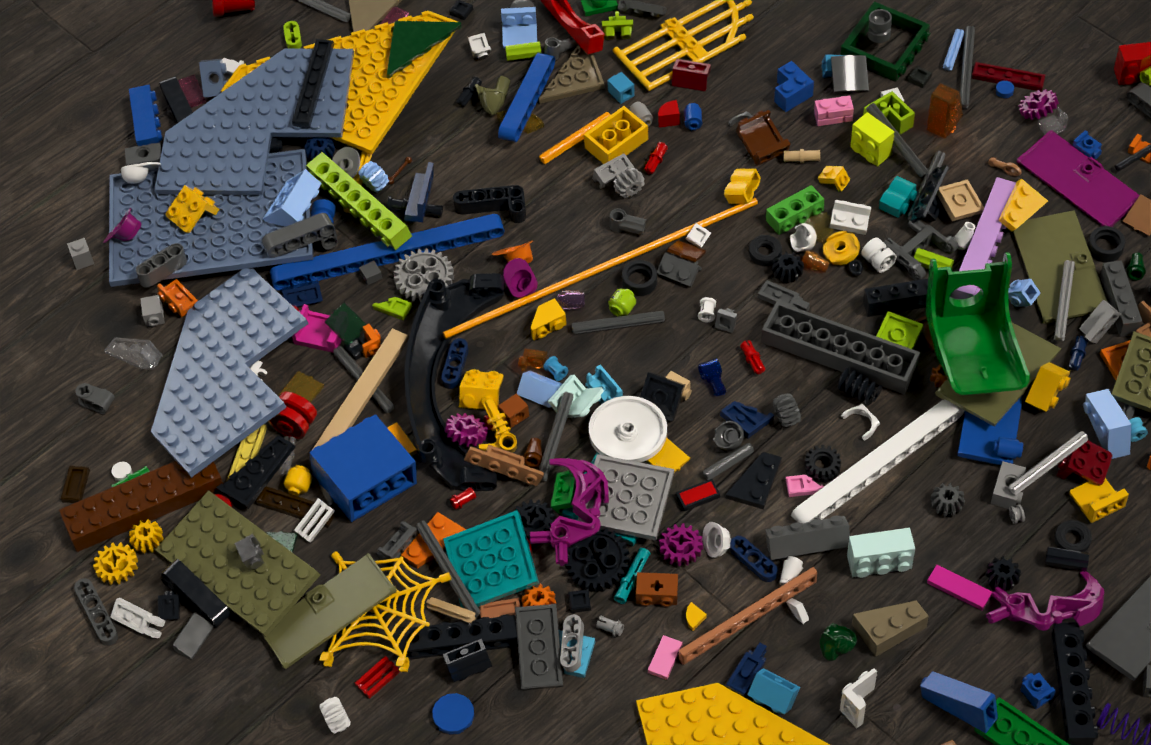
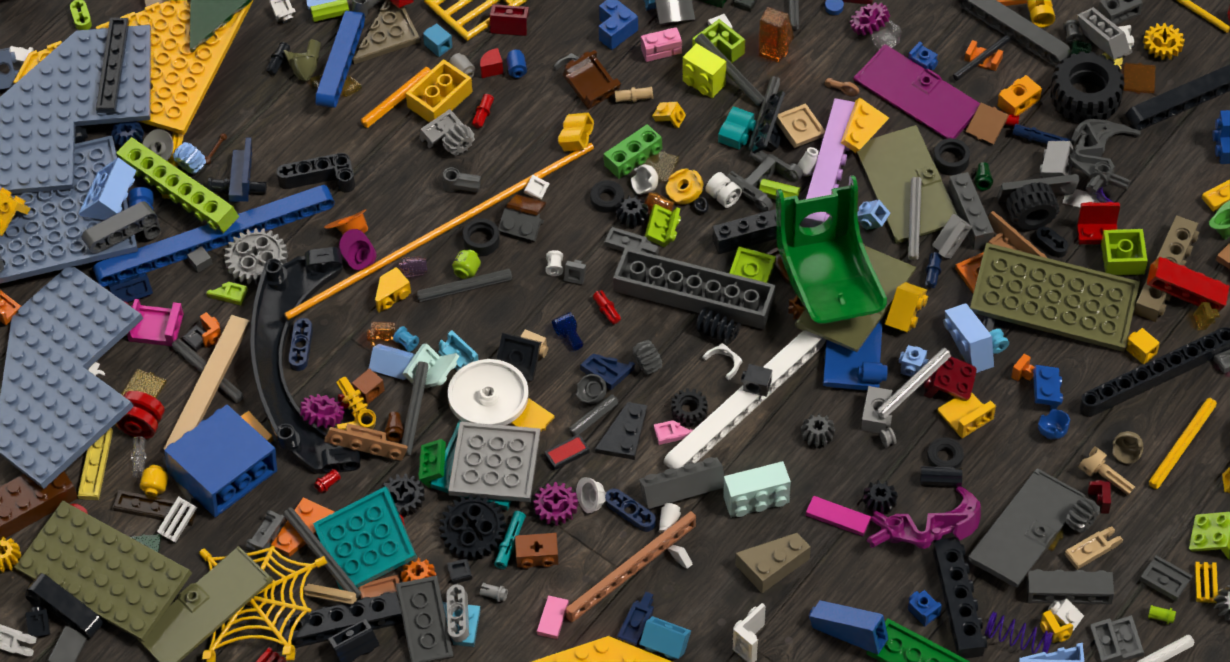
camera: 10 degrees left, 0 degrees up
black wing [216,435,295,509] -> none
flat silver brick [235,534,264,571] -> none
clear green piece [325,302,367,345] -> none
yellow bracket [459,369,504,410] -> none
magenta piece [530,458,609,566] -> none
yellow tile [686,602,707,631] -> none
dark green hair [819,623,857,661] -> none
white bracket [829,200,871,235] -> none
none -> lime bracket [645,204,681,247]
none -> black brick [741,364,773,397]
none -> light blue brick [899,345,929,377]

